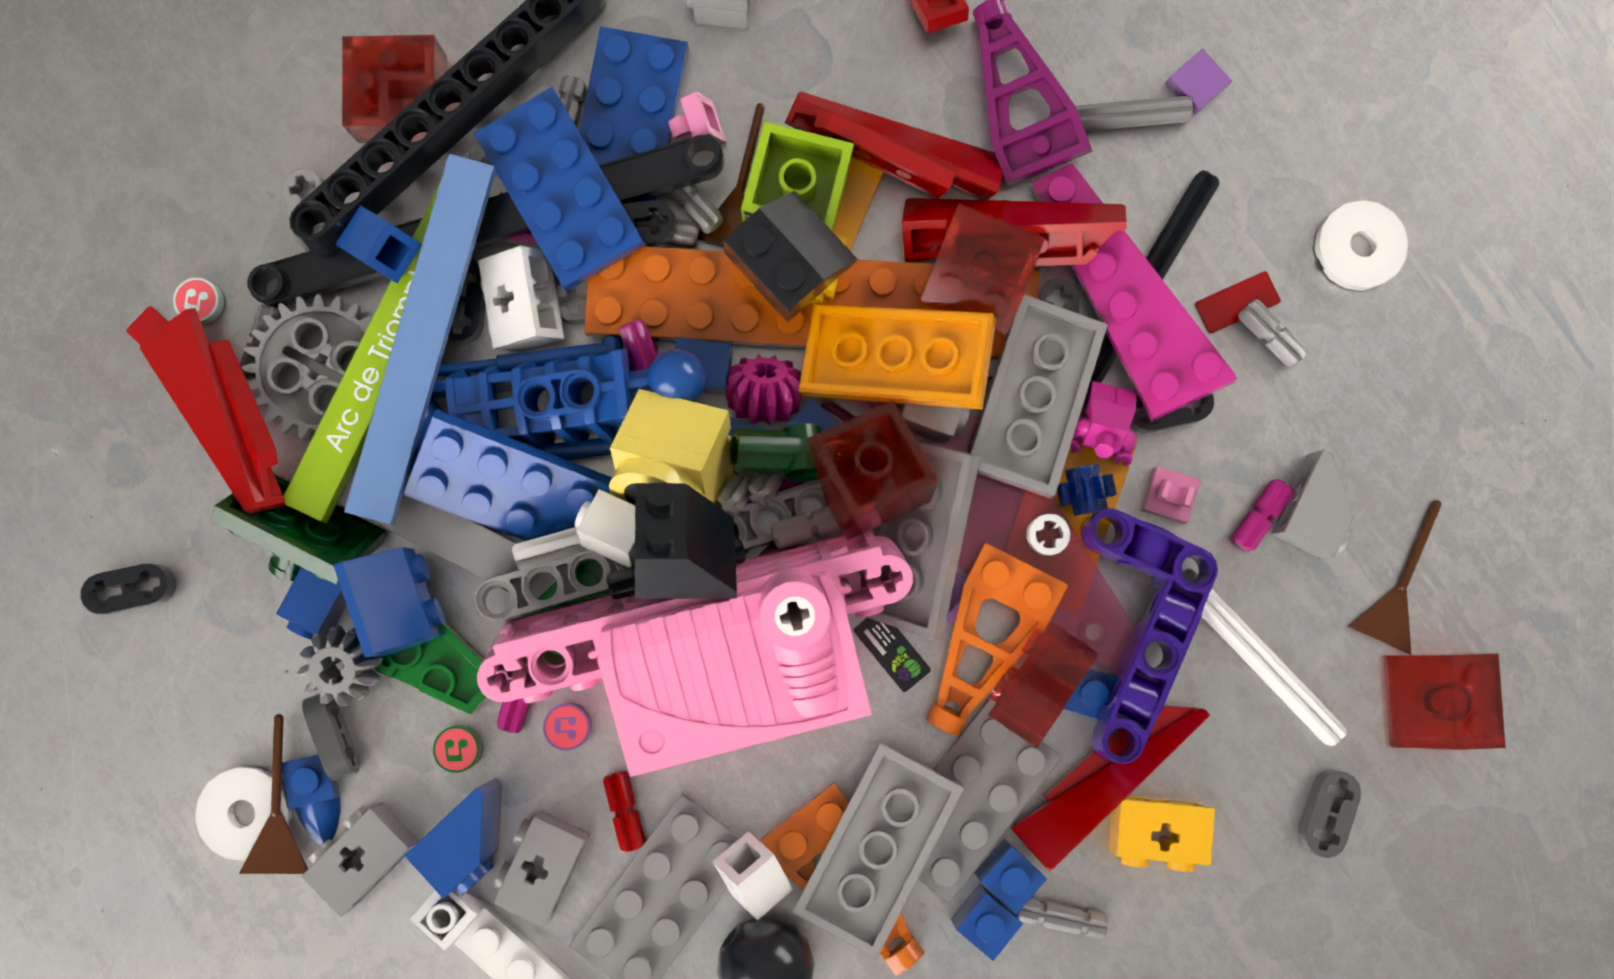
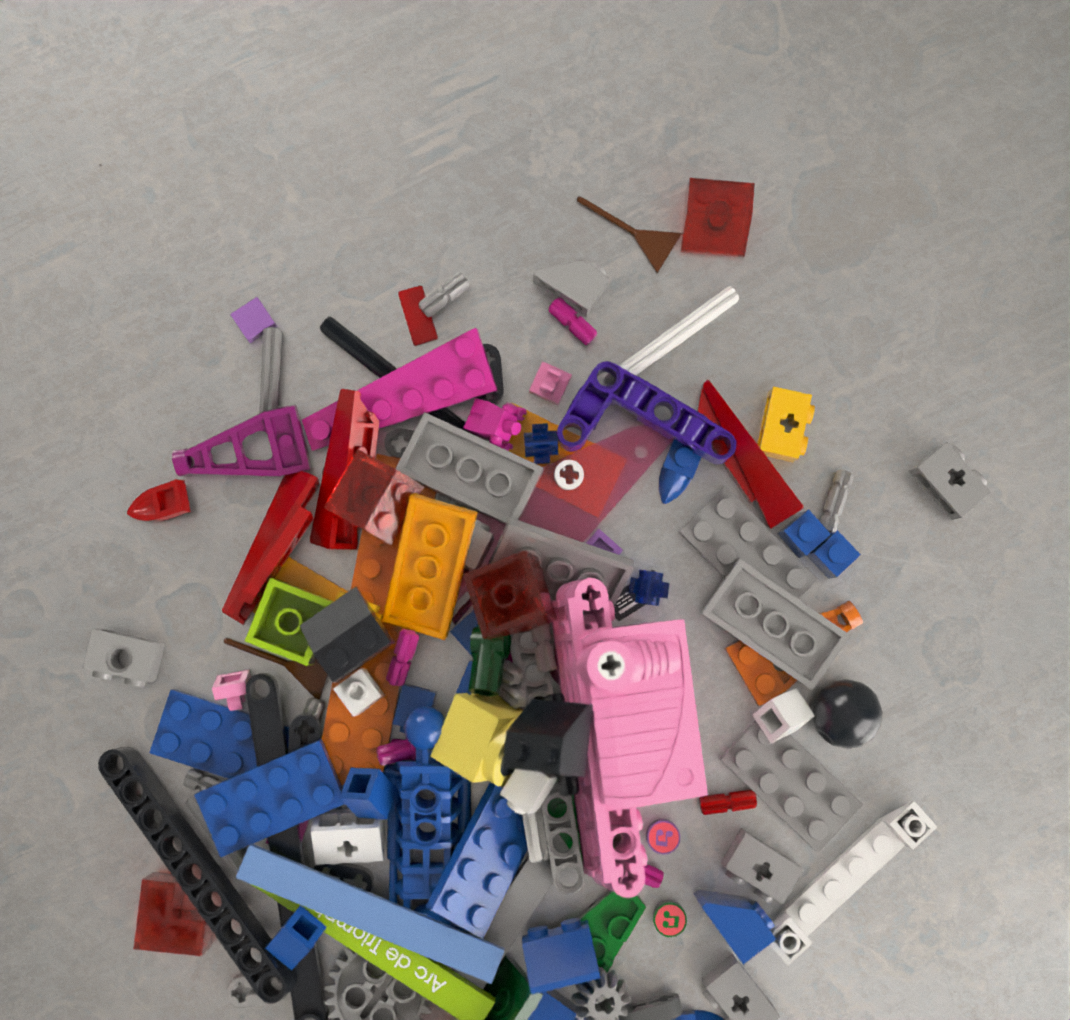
camera: 80 degrees left, 0 degrees up
light grey piece [668,184,724,234] -> none
dark pink gear [725,354,802,425] -> none
orange plate [926,542,1068,736] -> none
clear red brick [988,622,1099,748] -> none
dark grey beam [1298,769,1361,858] -> none
white tile [1314,200,1409,291] -> none
none -> white brick [334,668,385,717]
none -> blue brick [339,768,397,820]
none -> dark pink piece [386,629,419,686]
none -> clear blue gear [629,570,670,606]

